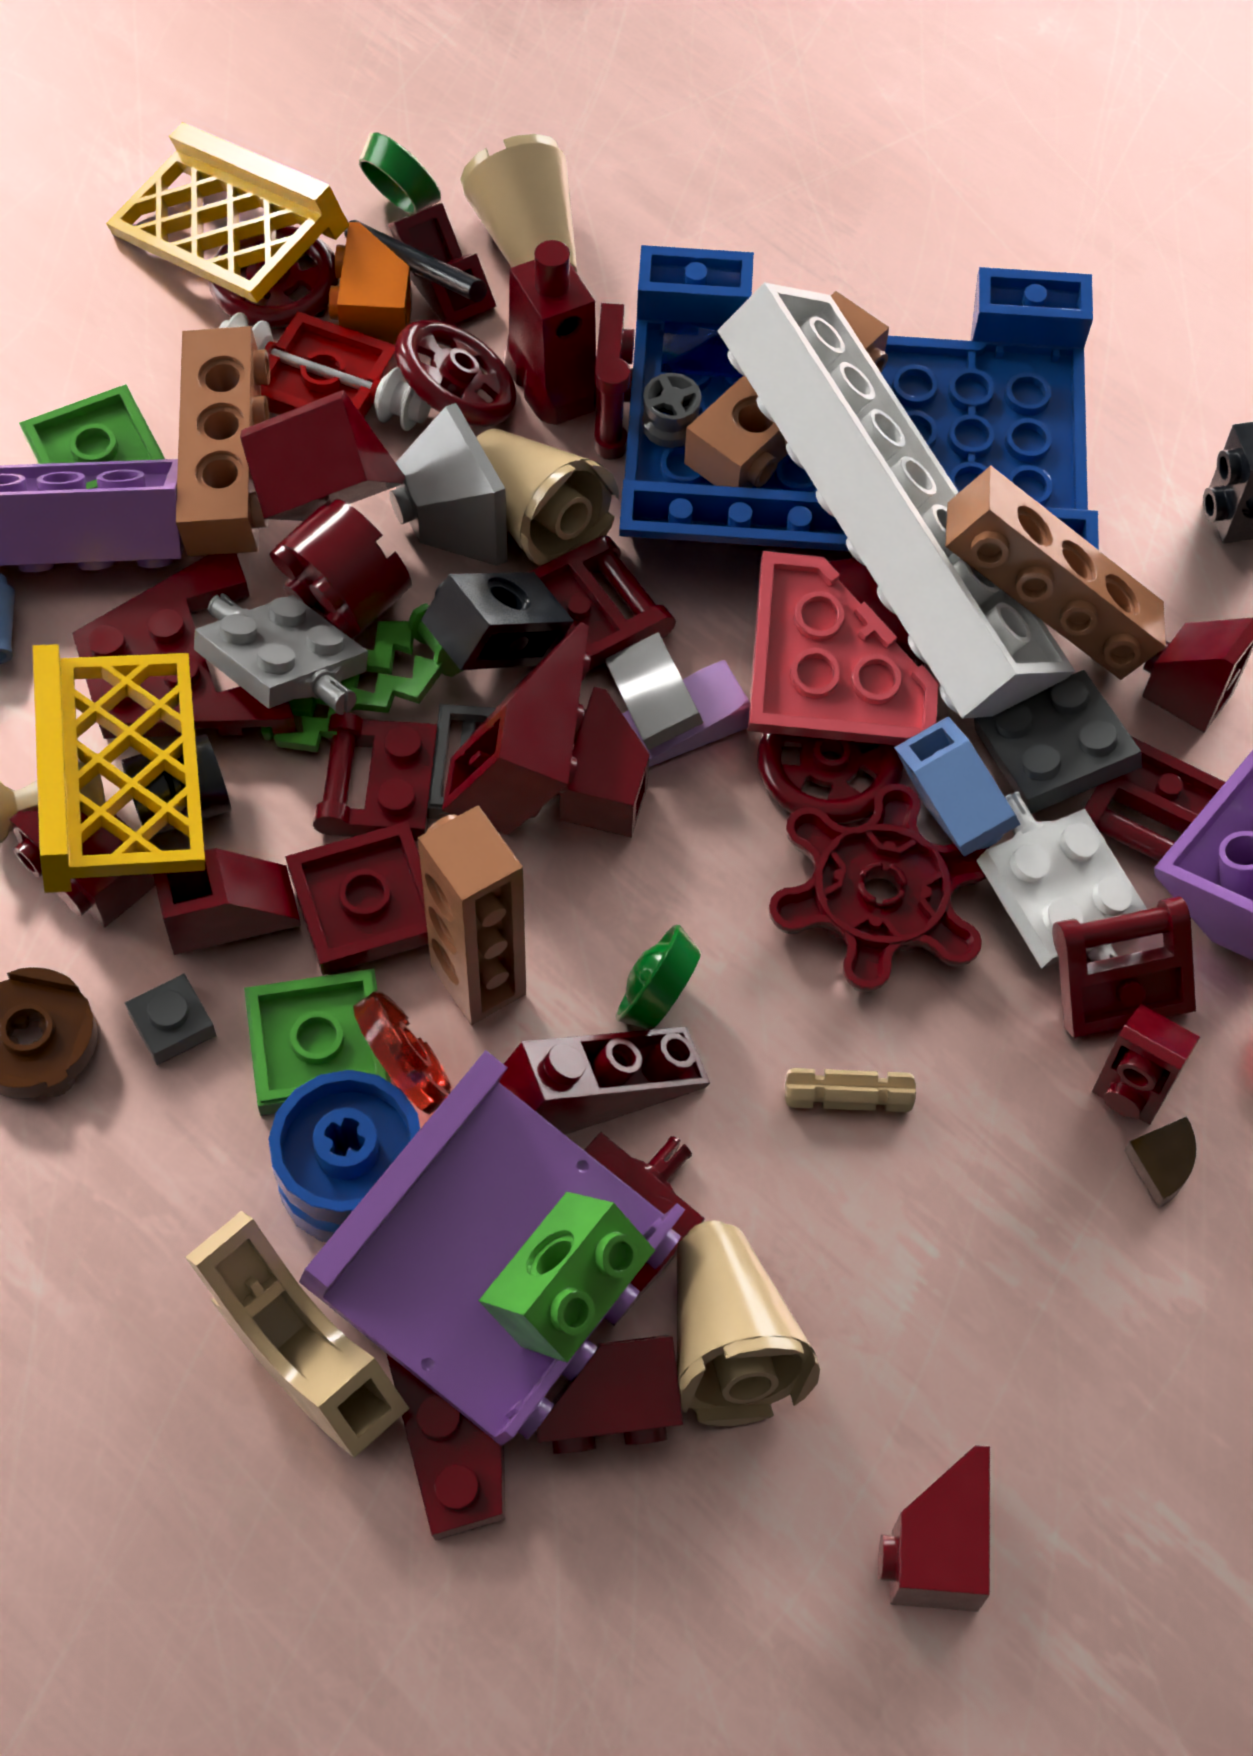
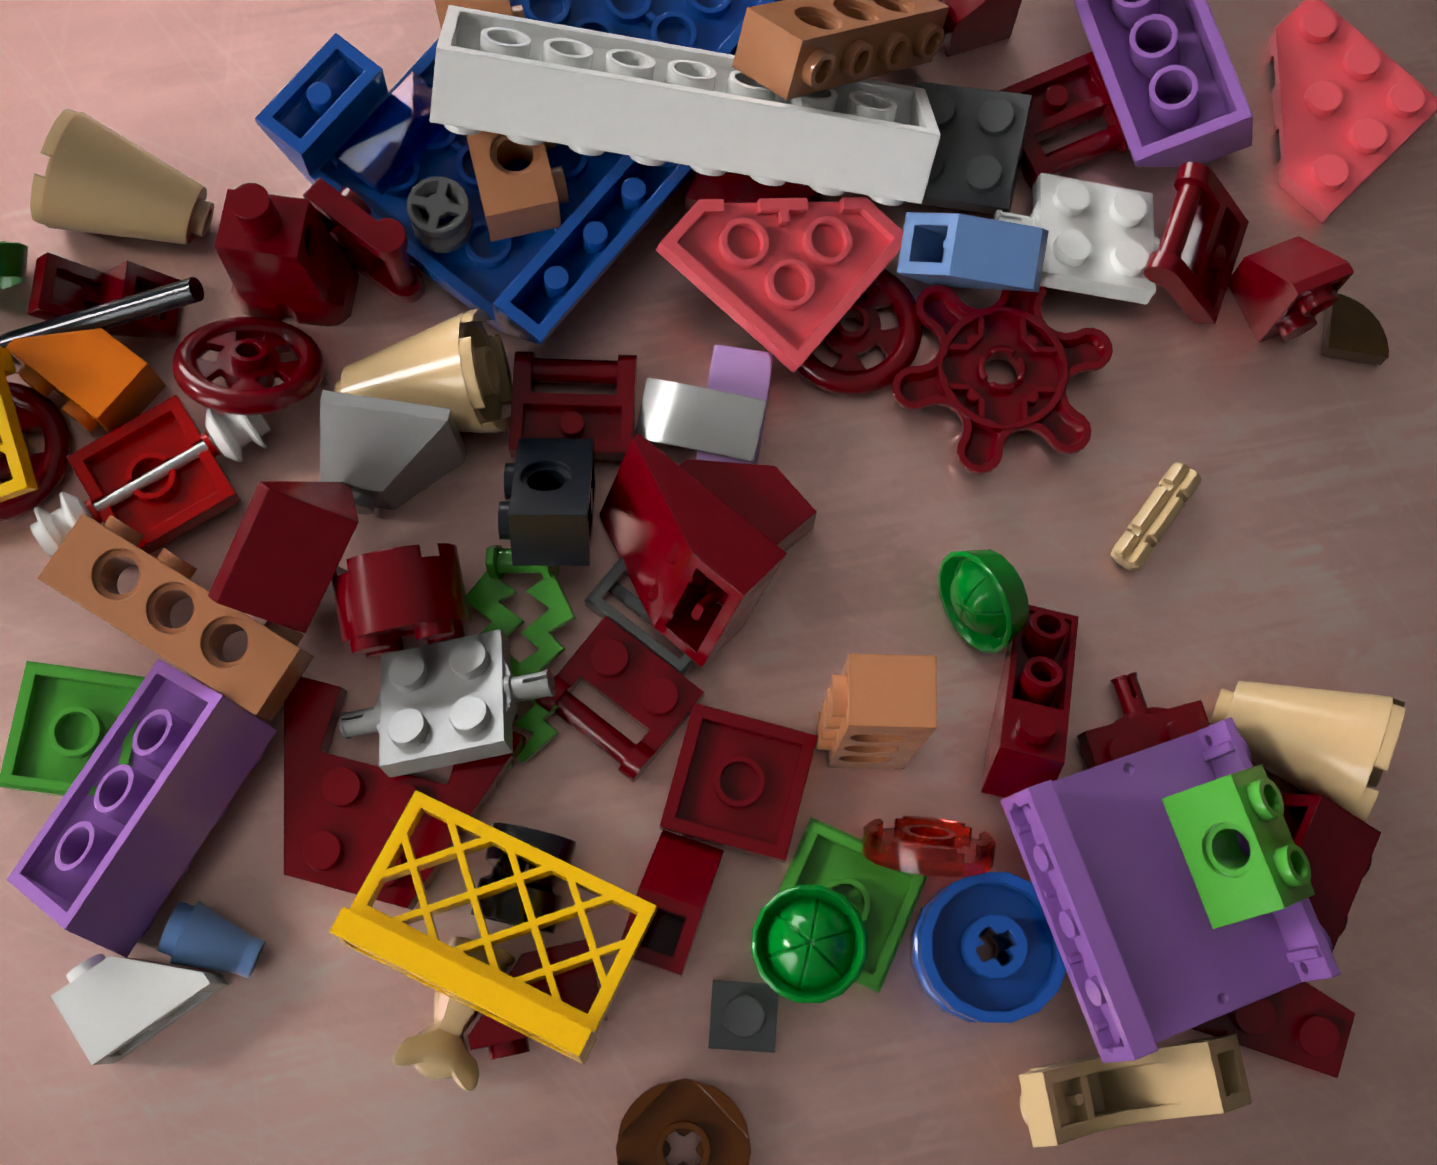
camera: 55 degrees left, 15 degrees up
none -> green hat [751,885,868,1003]

